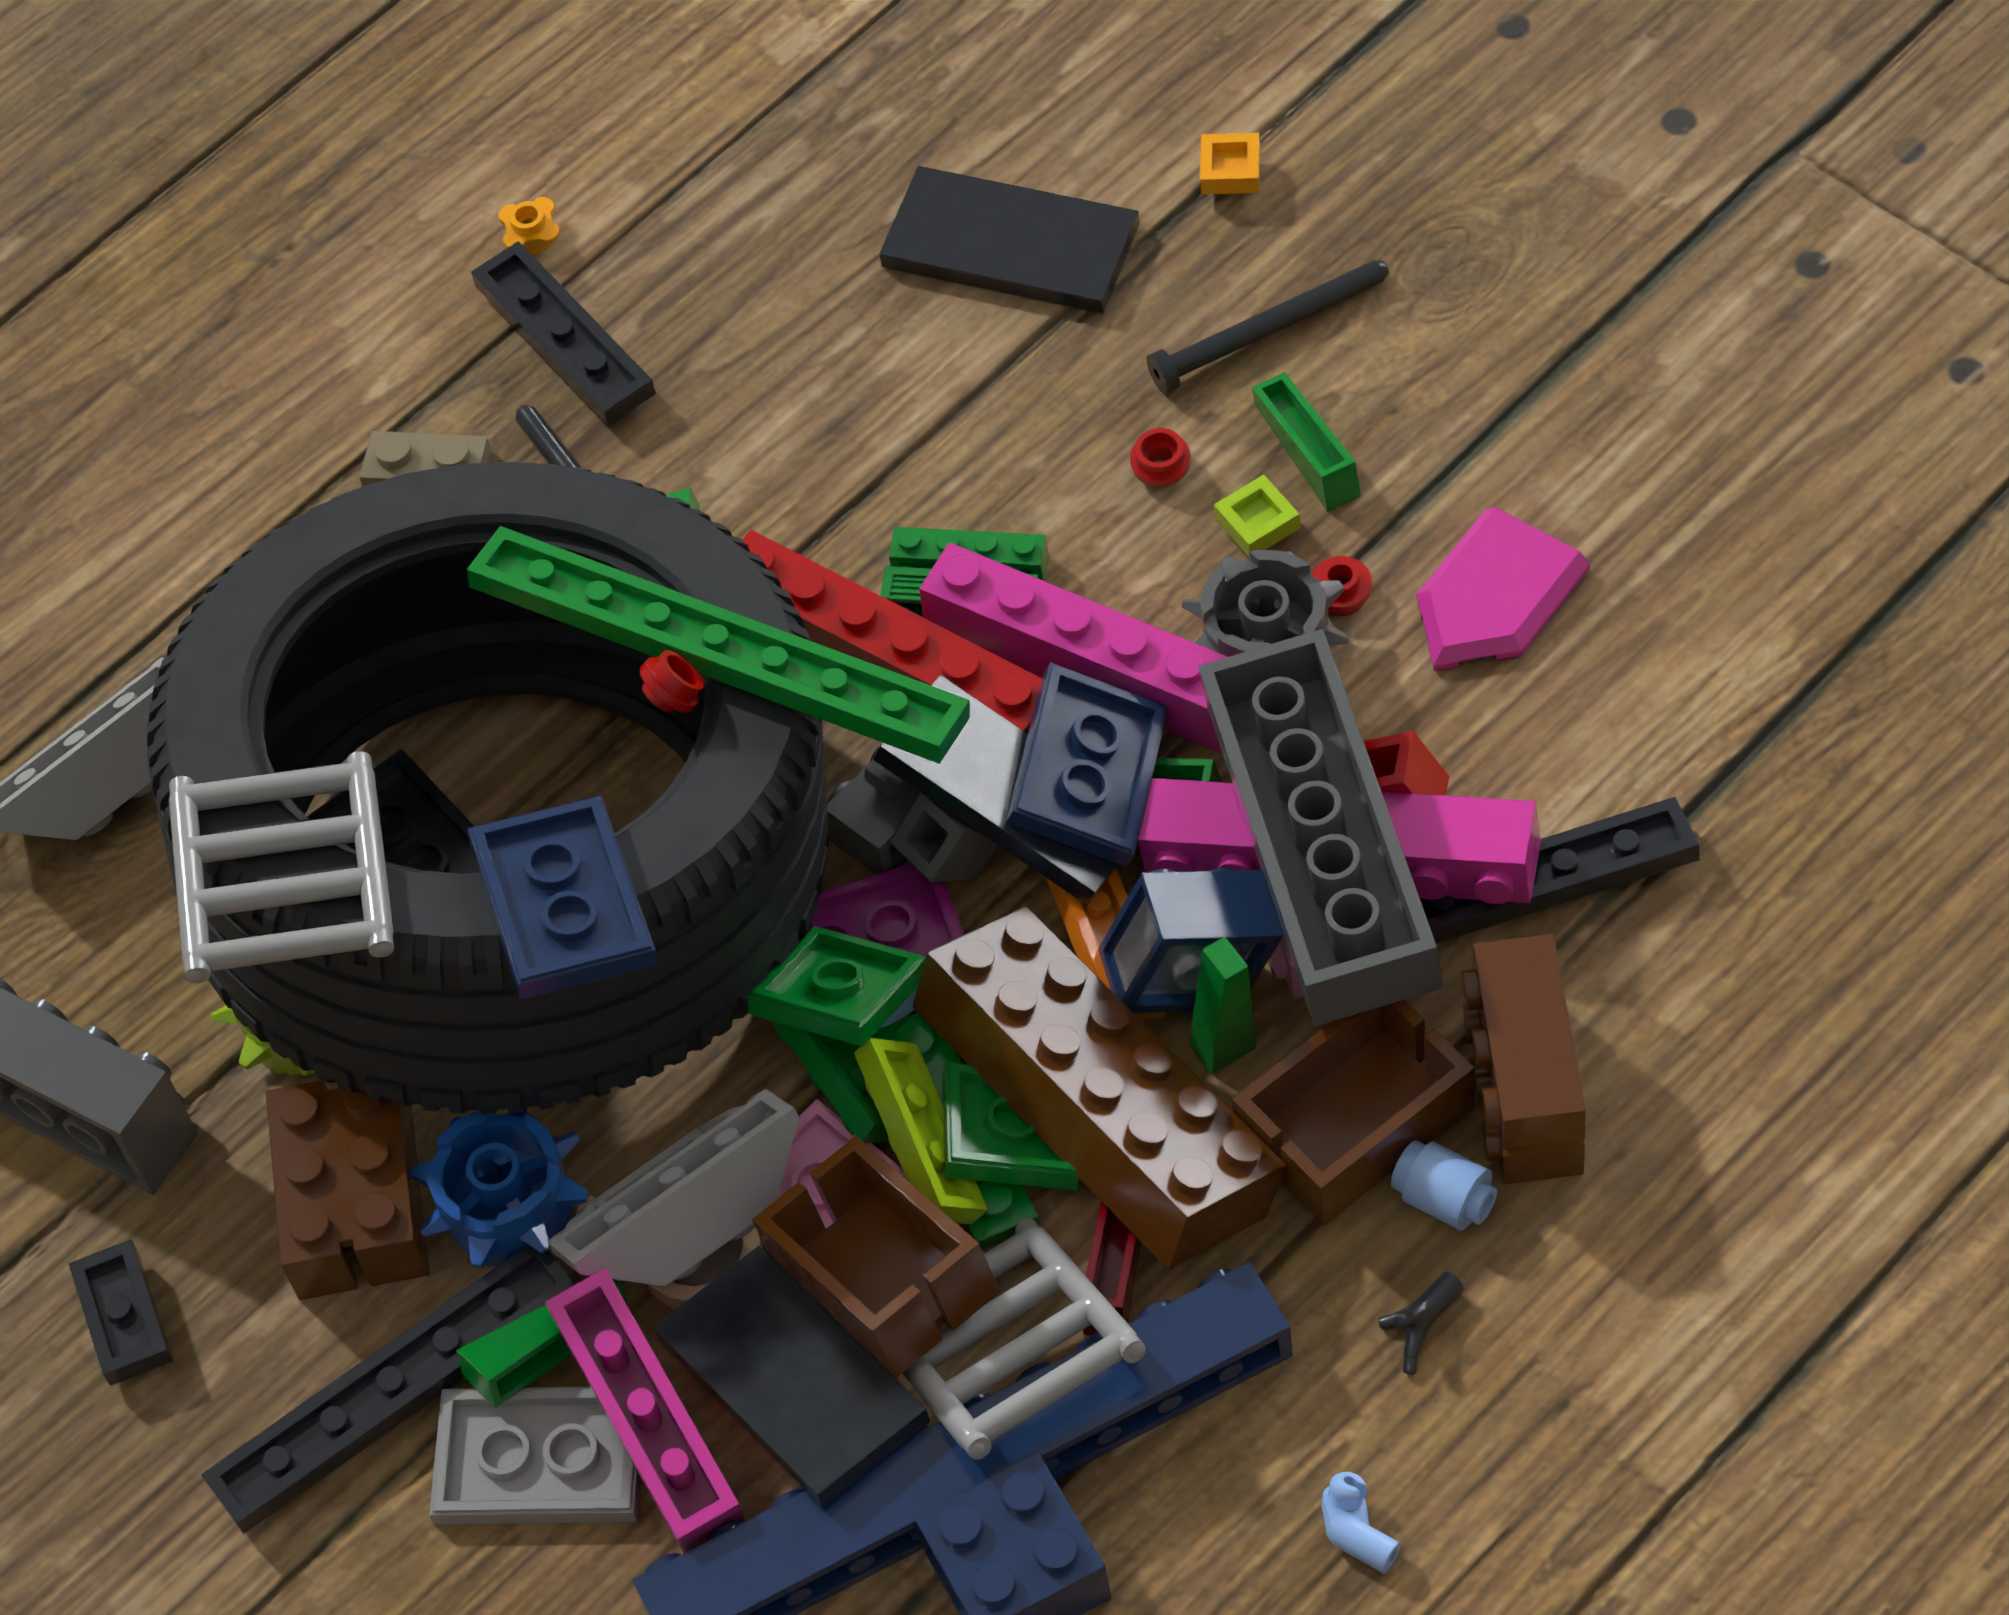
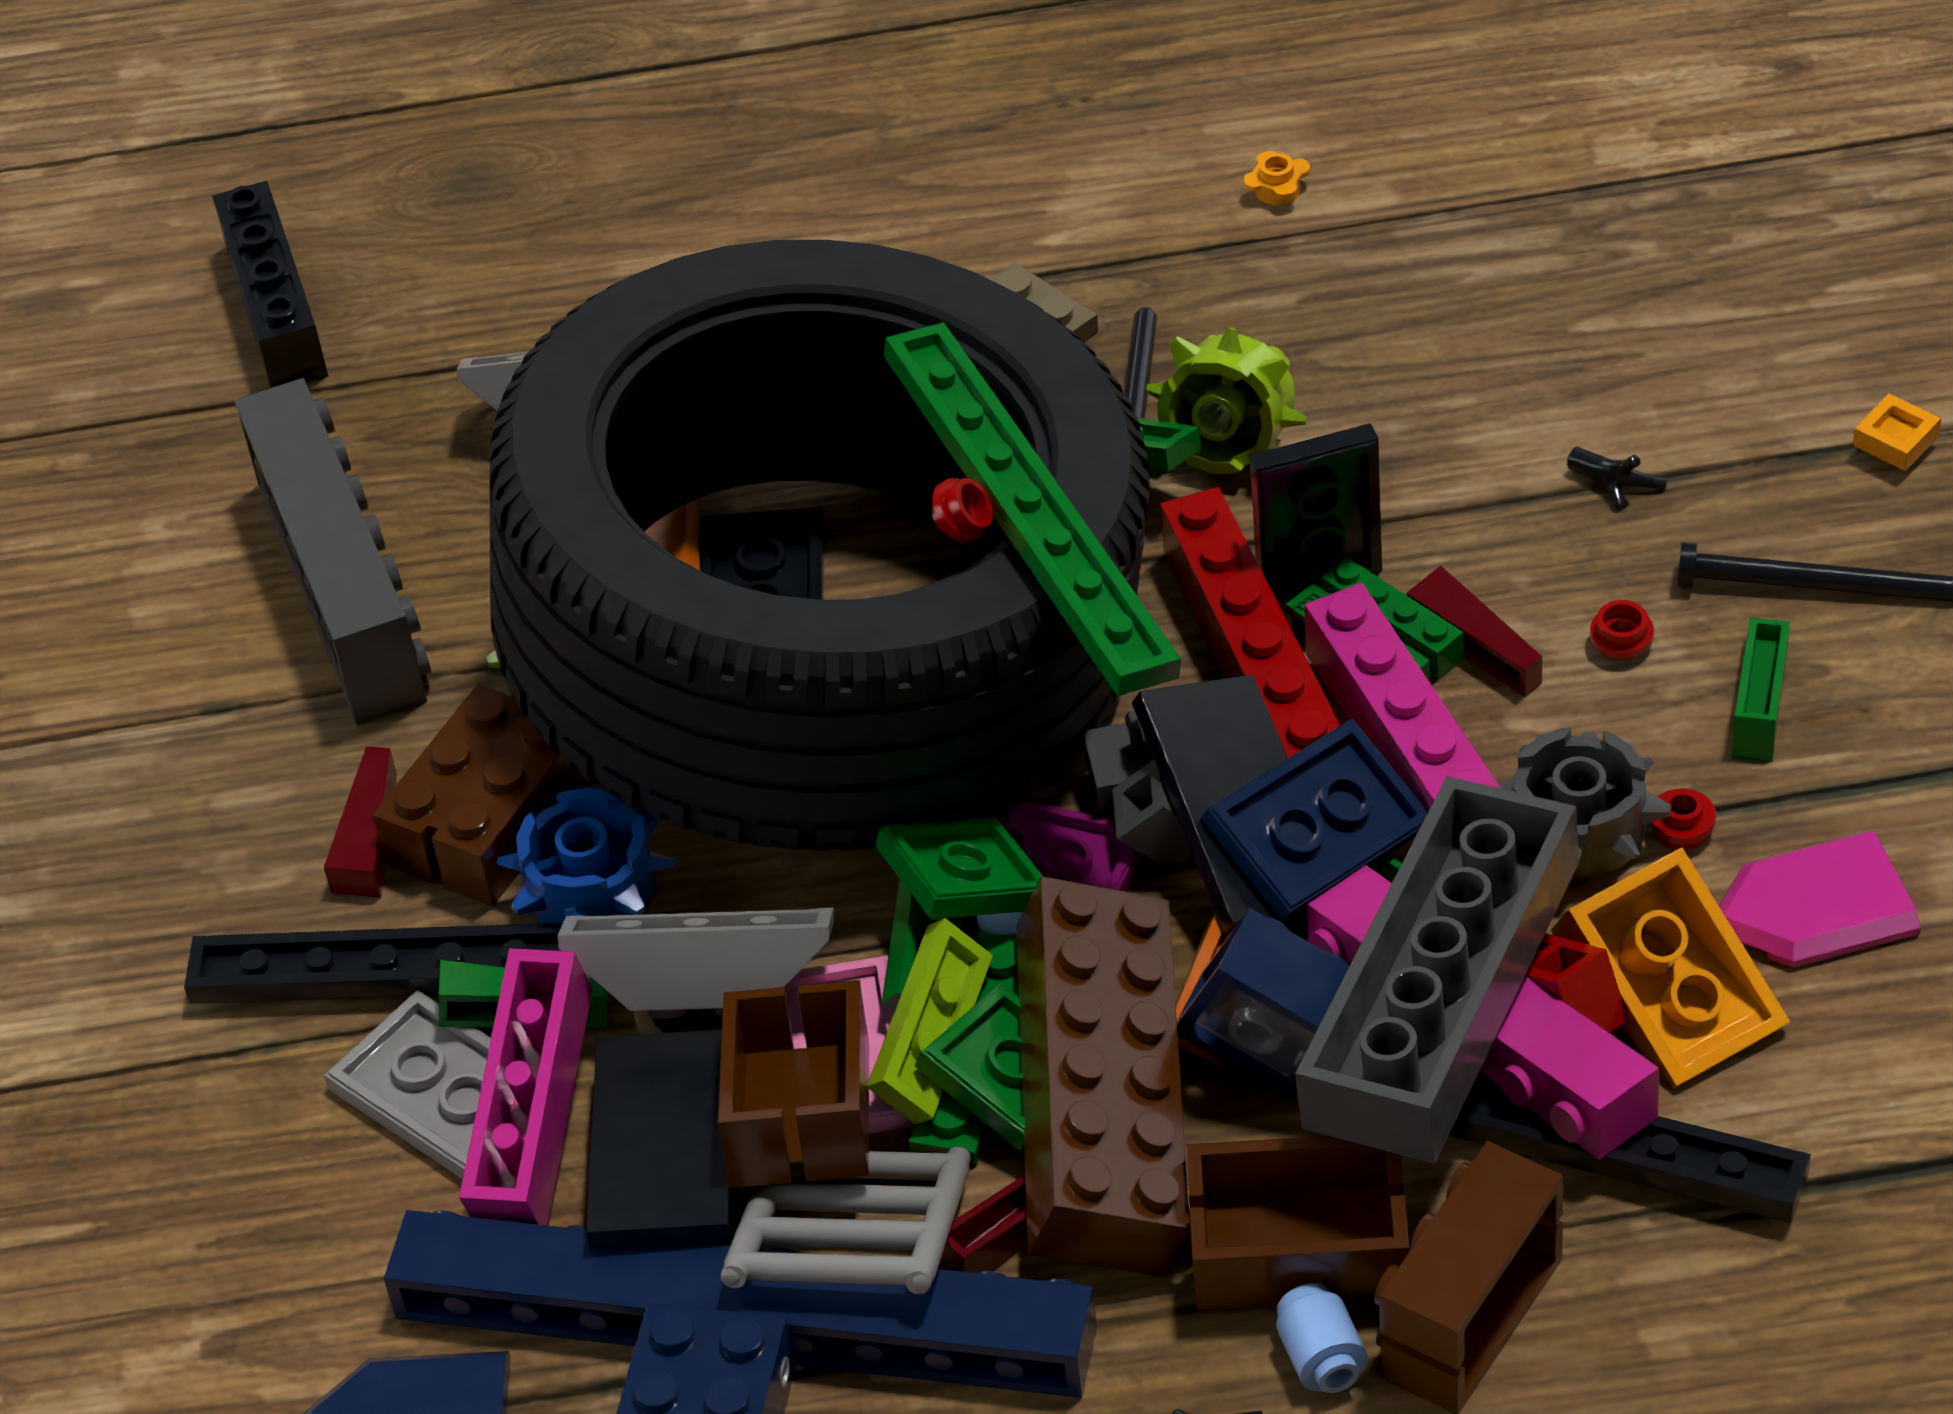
camera: 35 degrees right, 10 degrees down
black plate [68,1239,174,1386] -> none
light grey bar [169,751,394,983] -> none
dark blue tile [468,796,657,1000] -> none
black plate [471,241,656,426] -> none
black tile [879,166,1140,314] -> none
green piece [1189,936,1256,1075] -> none
lime plate [1214,474,1301,557] -> none
none -> dark red piece [324,746,397,898]
none -> lime brick [1146,327,1307,474]
none -> black tile [1250,423,1382,599]
none -> dark red piece [1406,565,1542,697]
none -> light orange slope [1551,847,1790,1089]
none -> black bar [1567,446,1667,509]

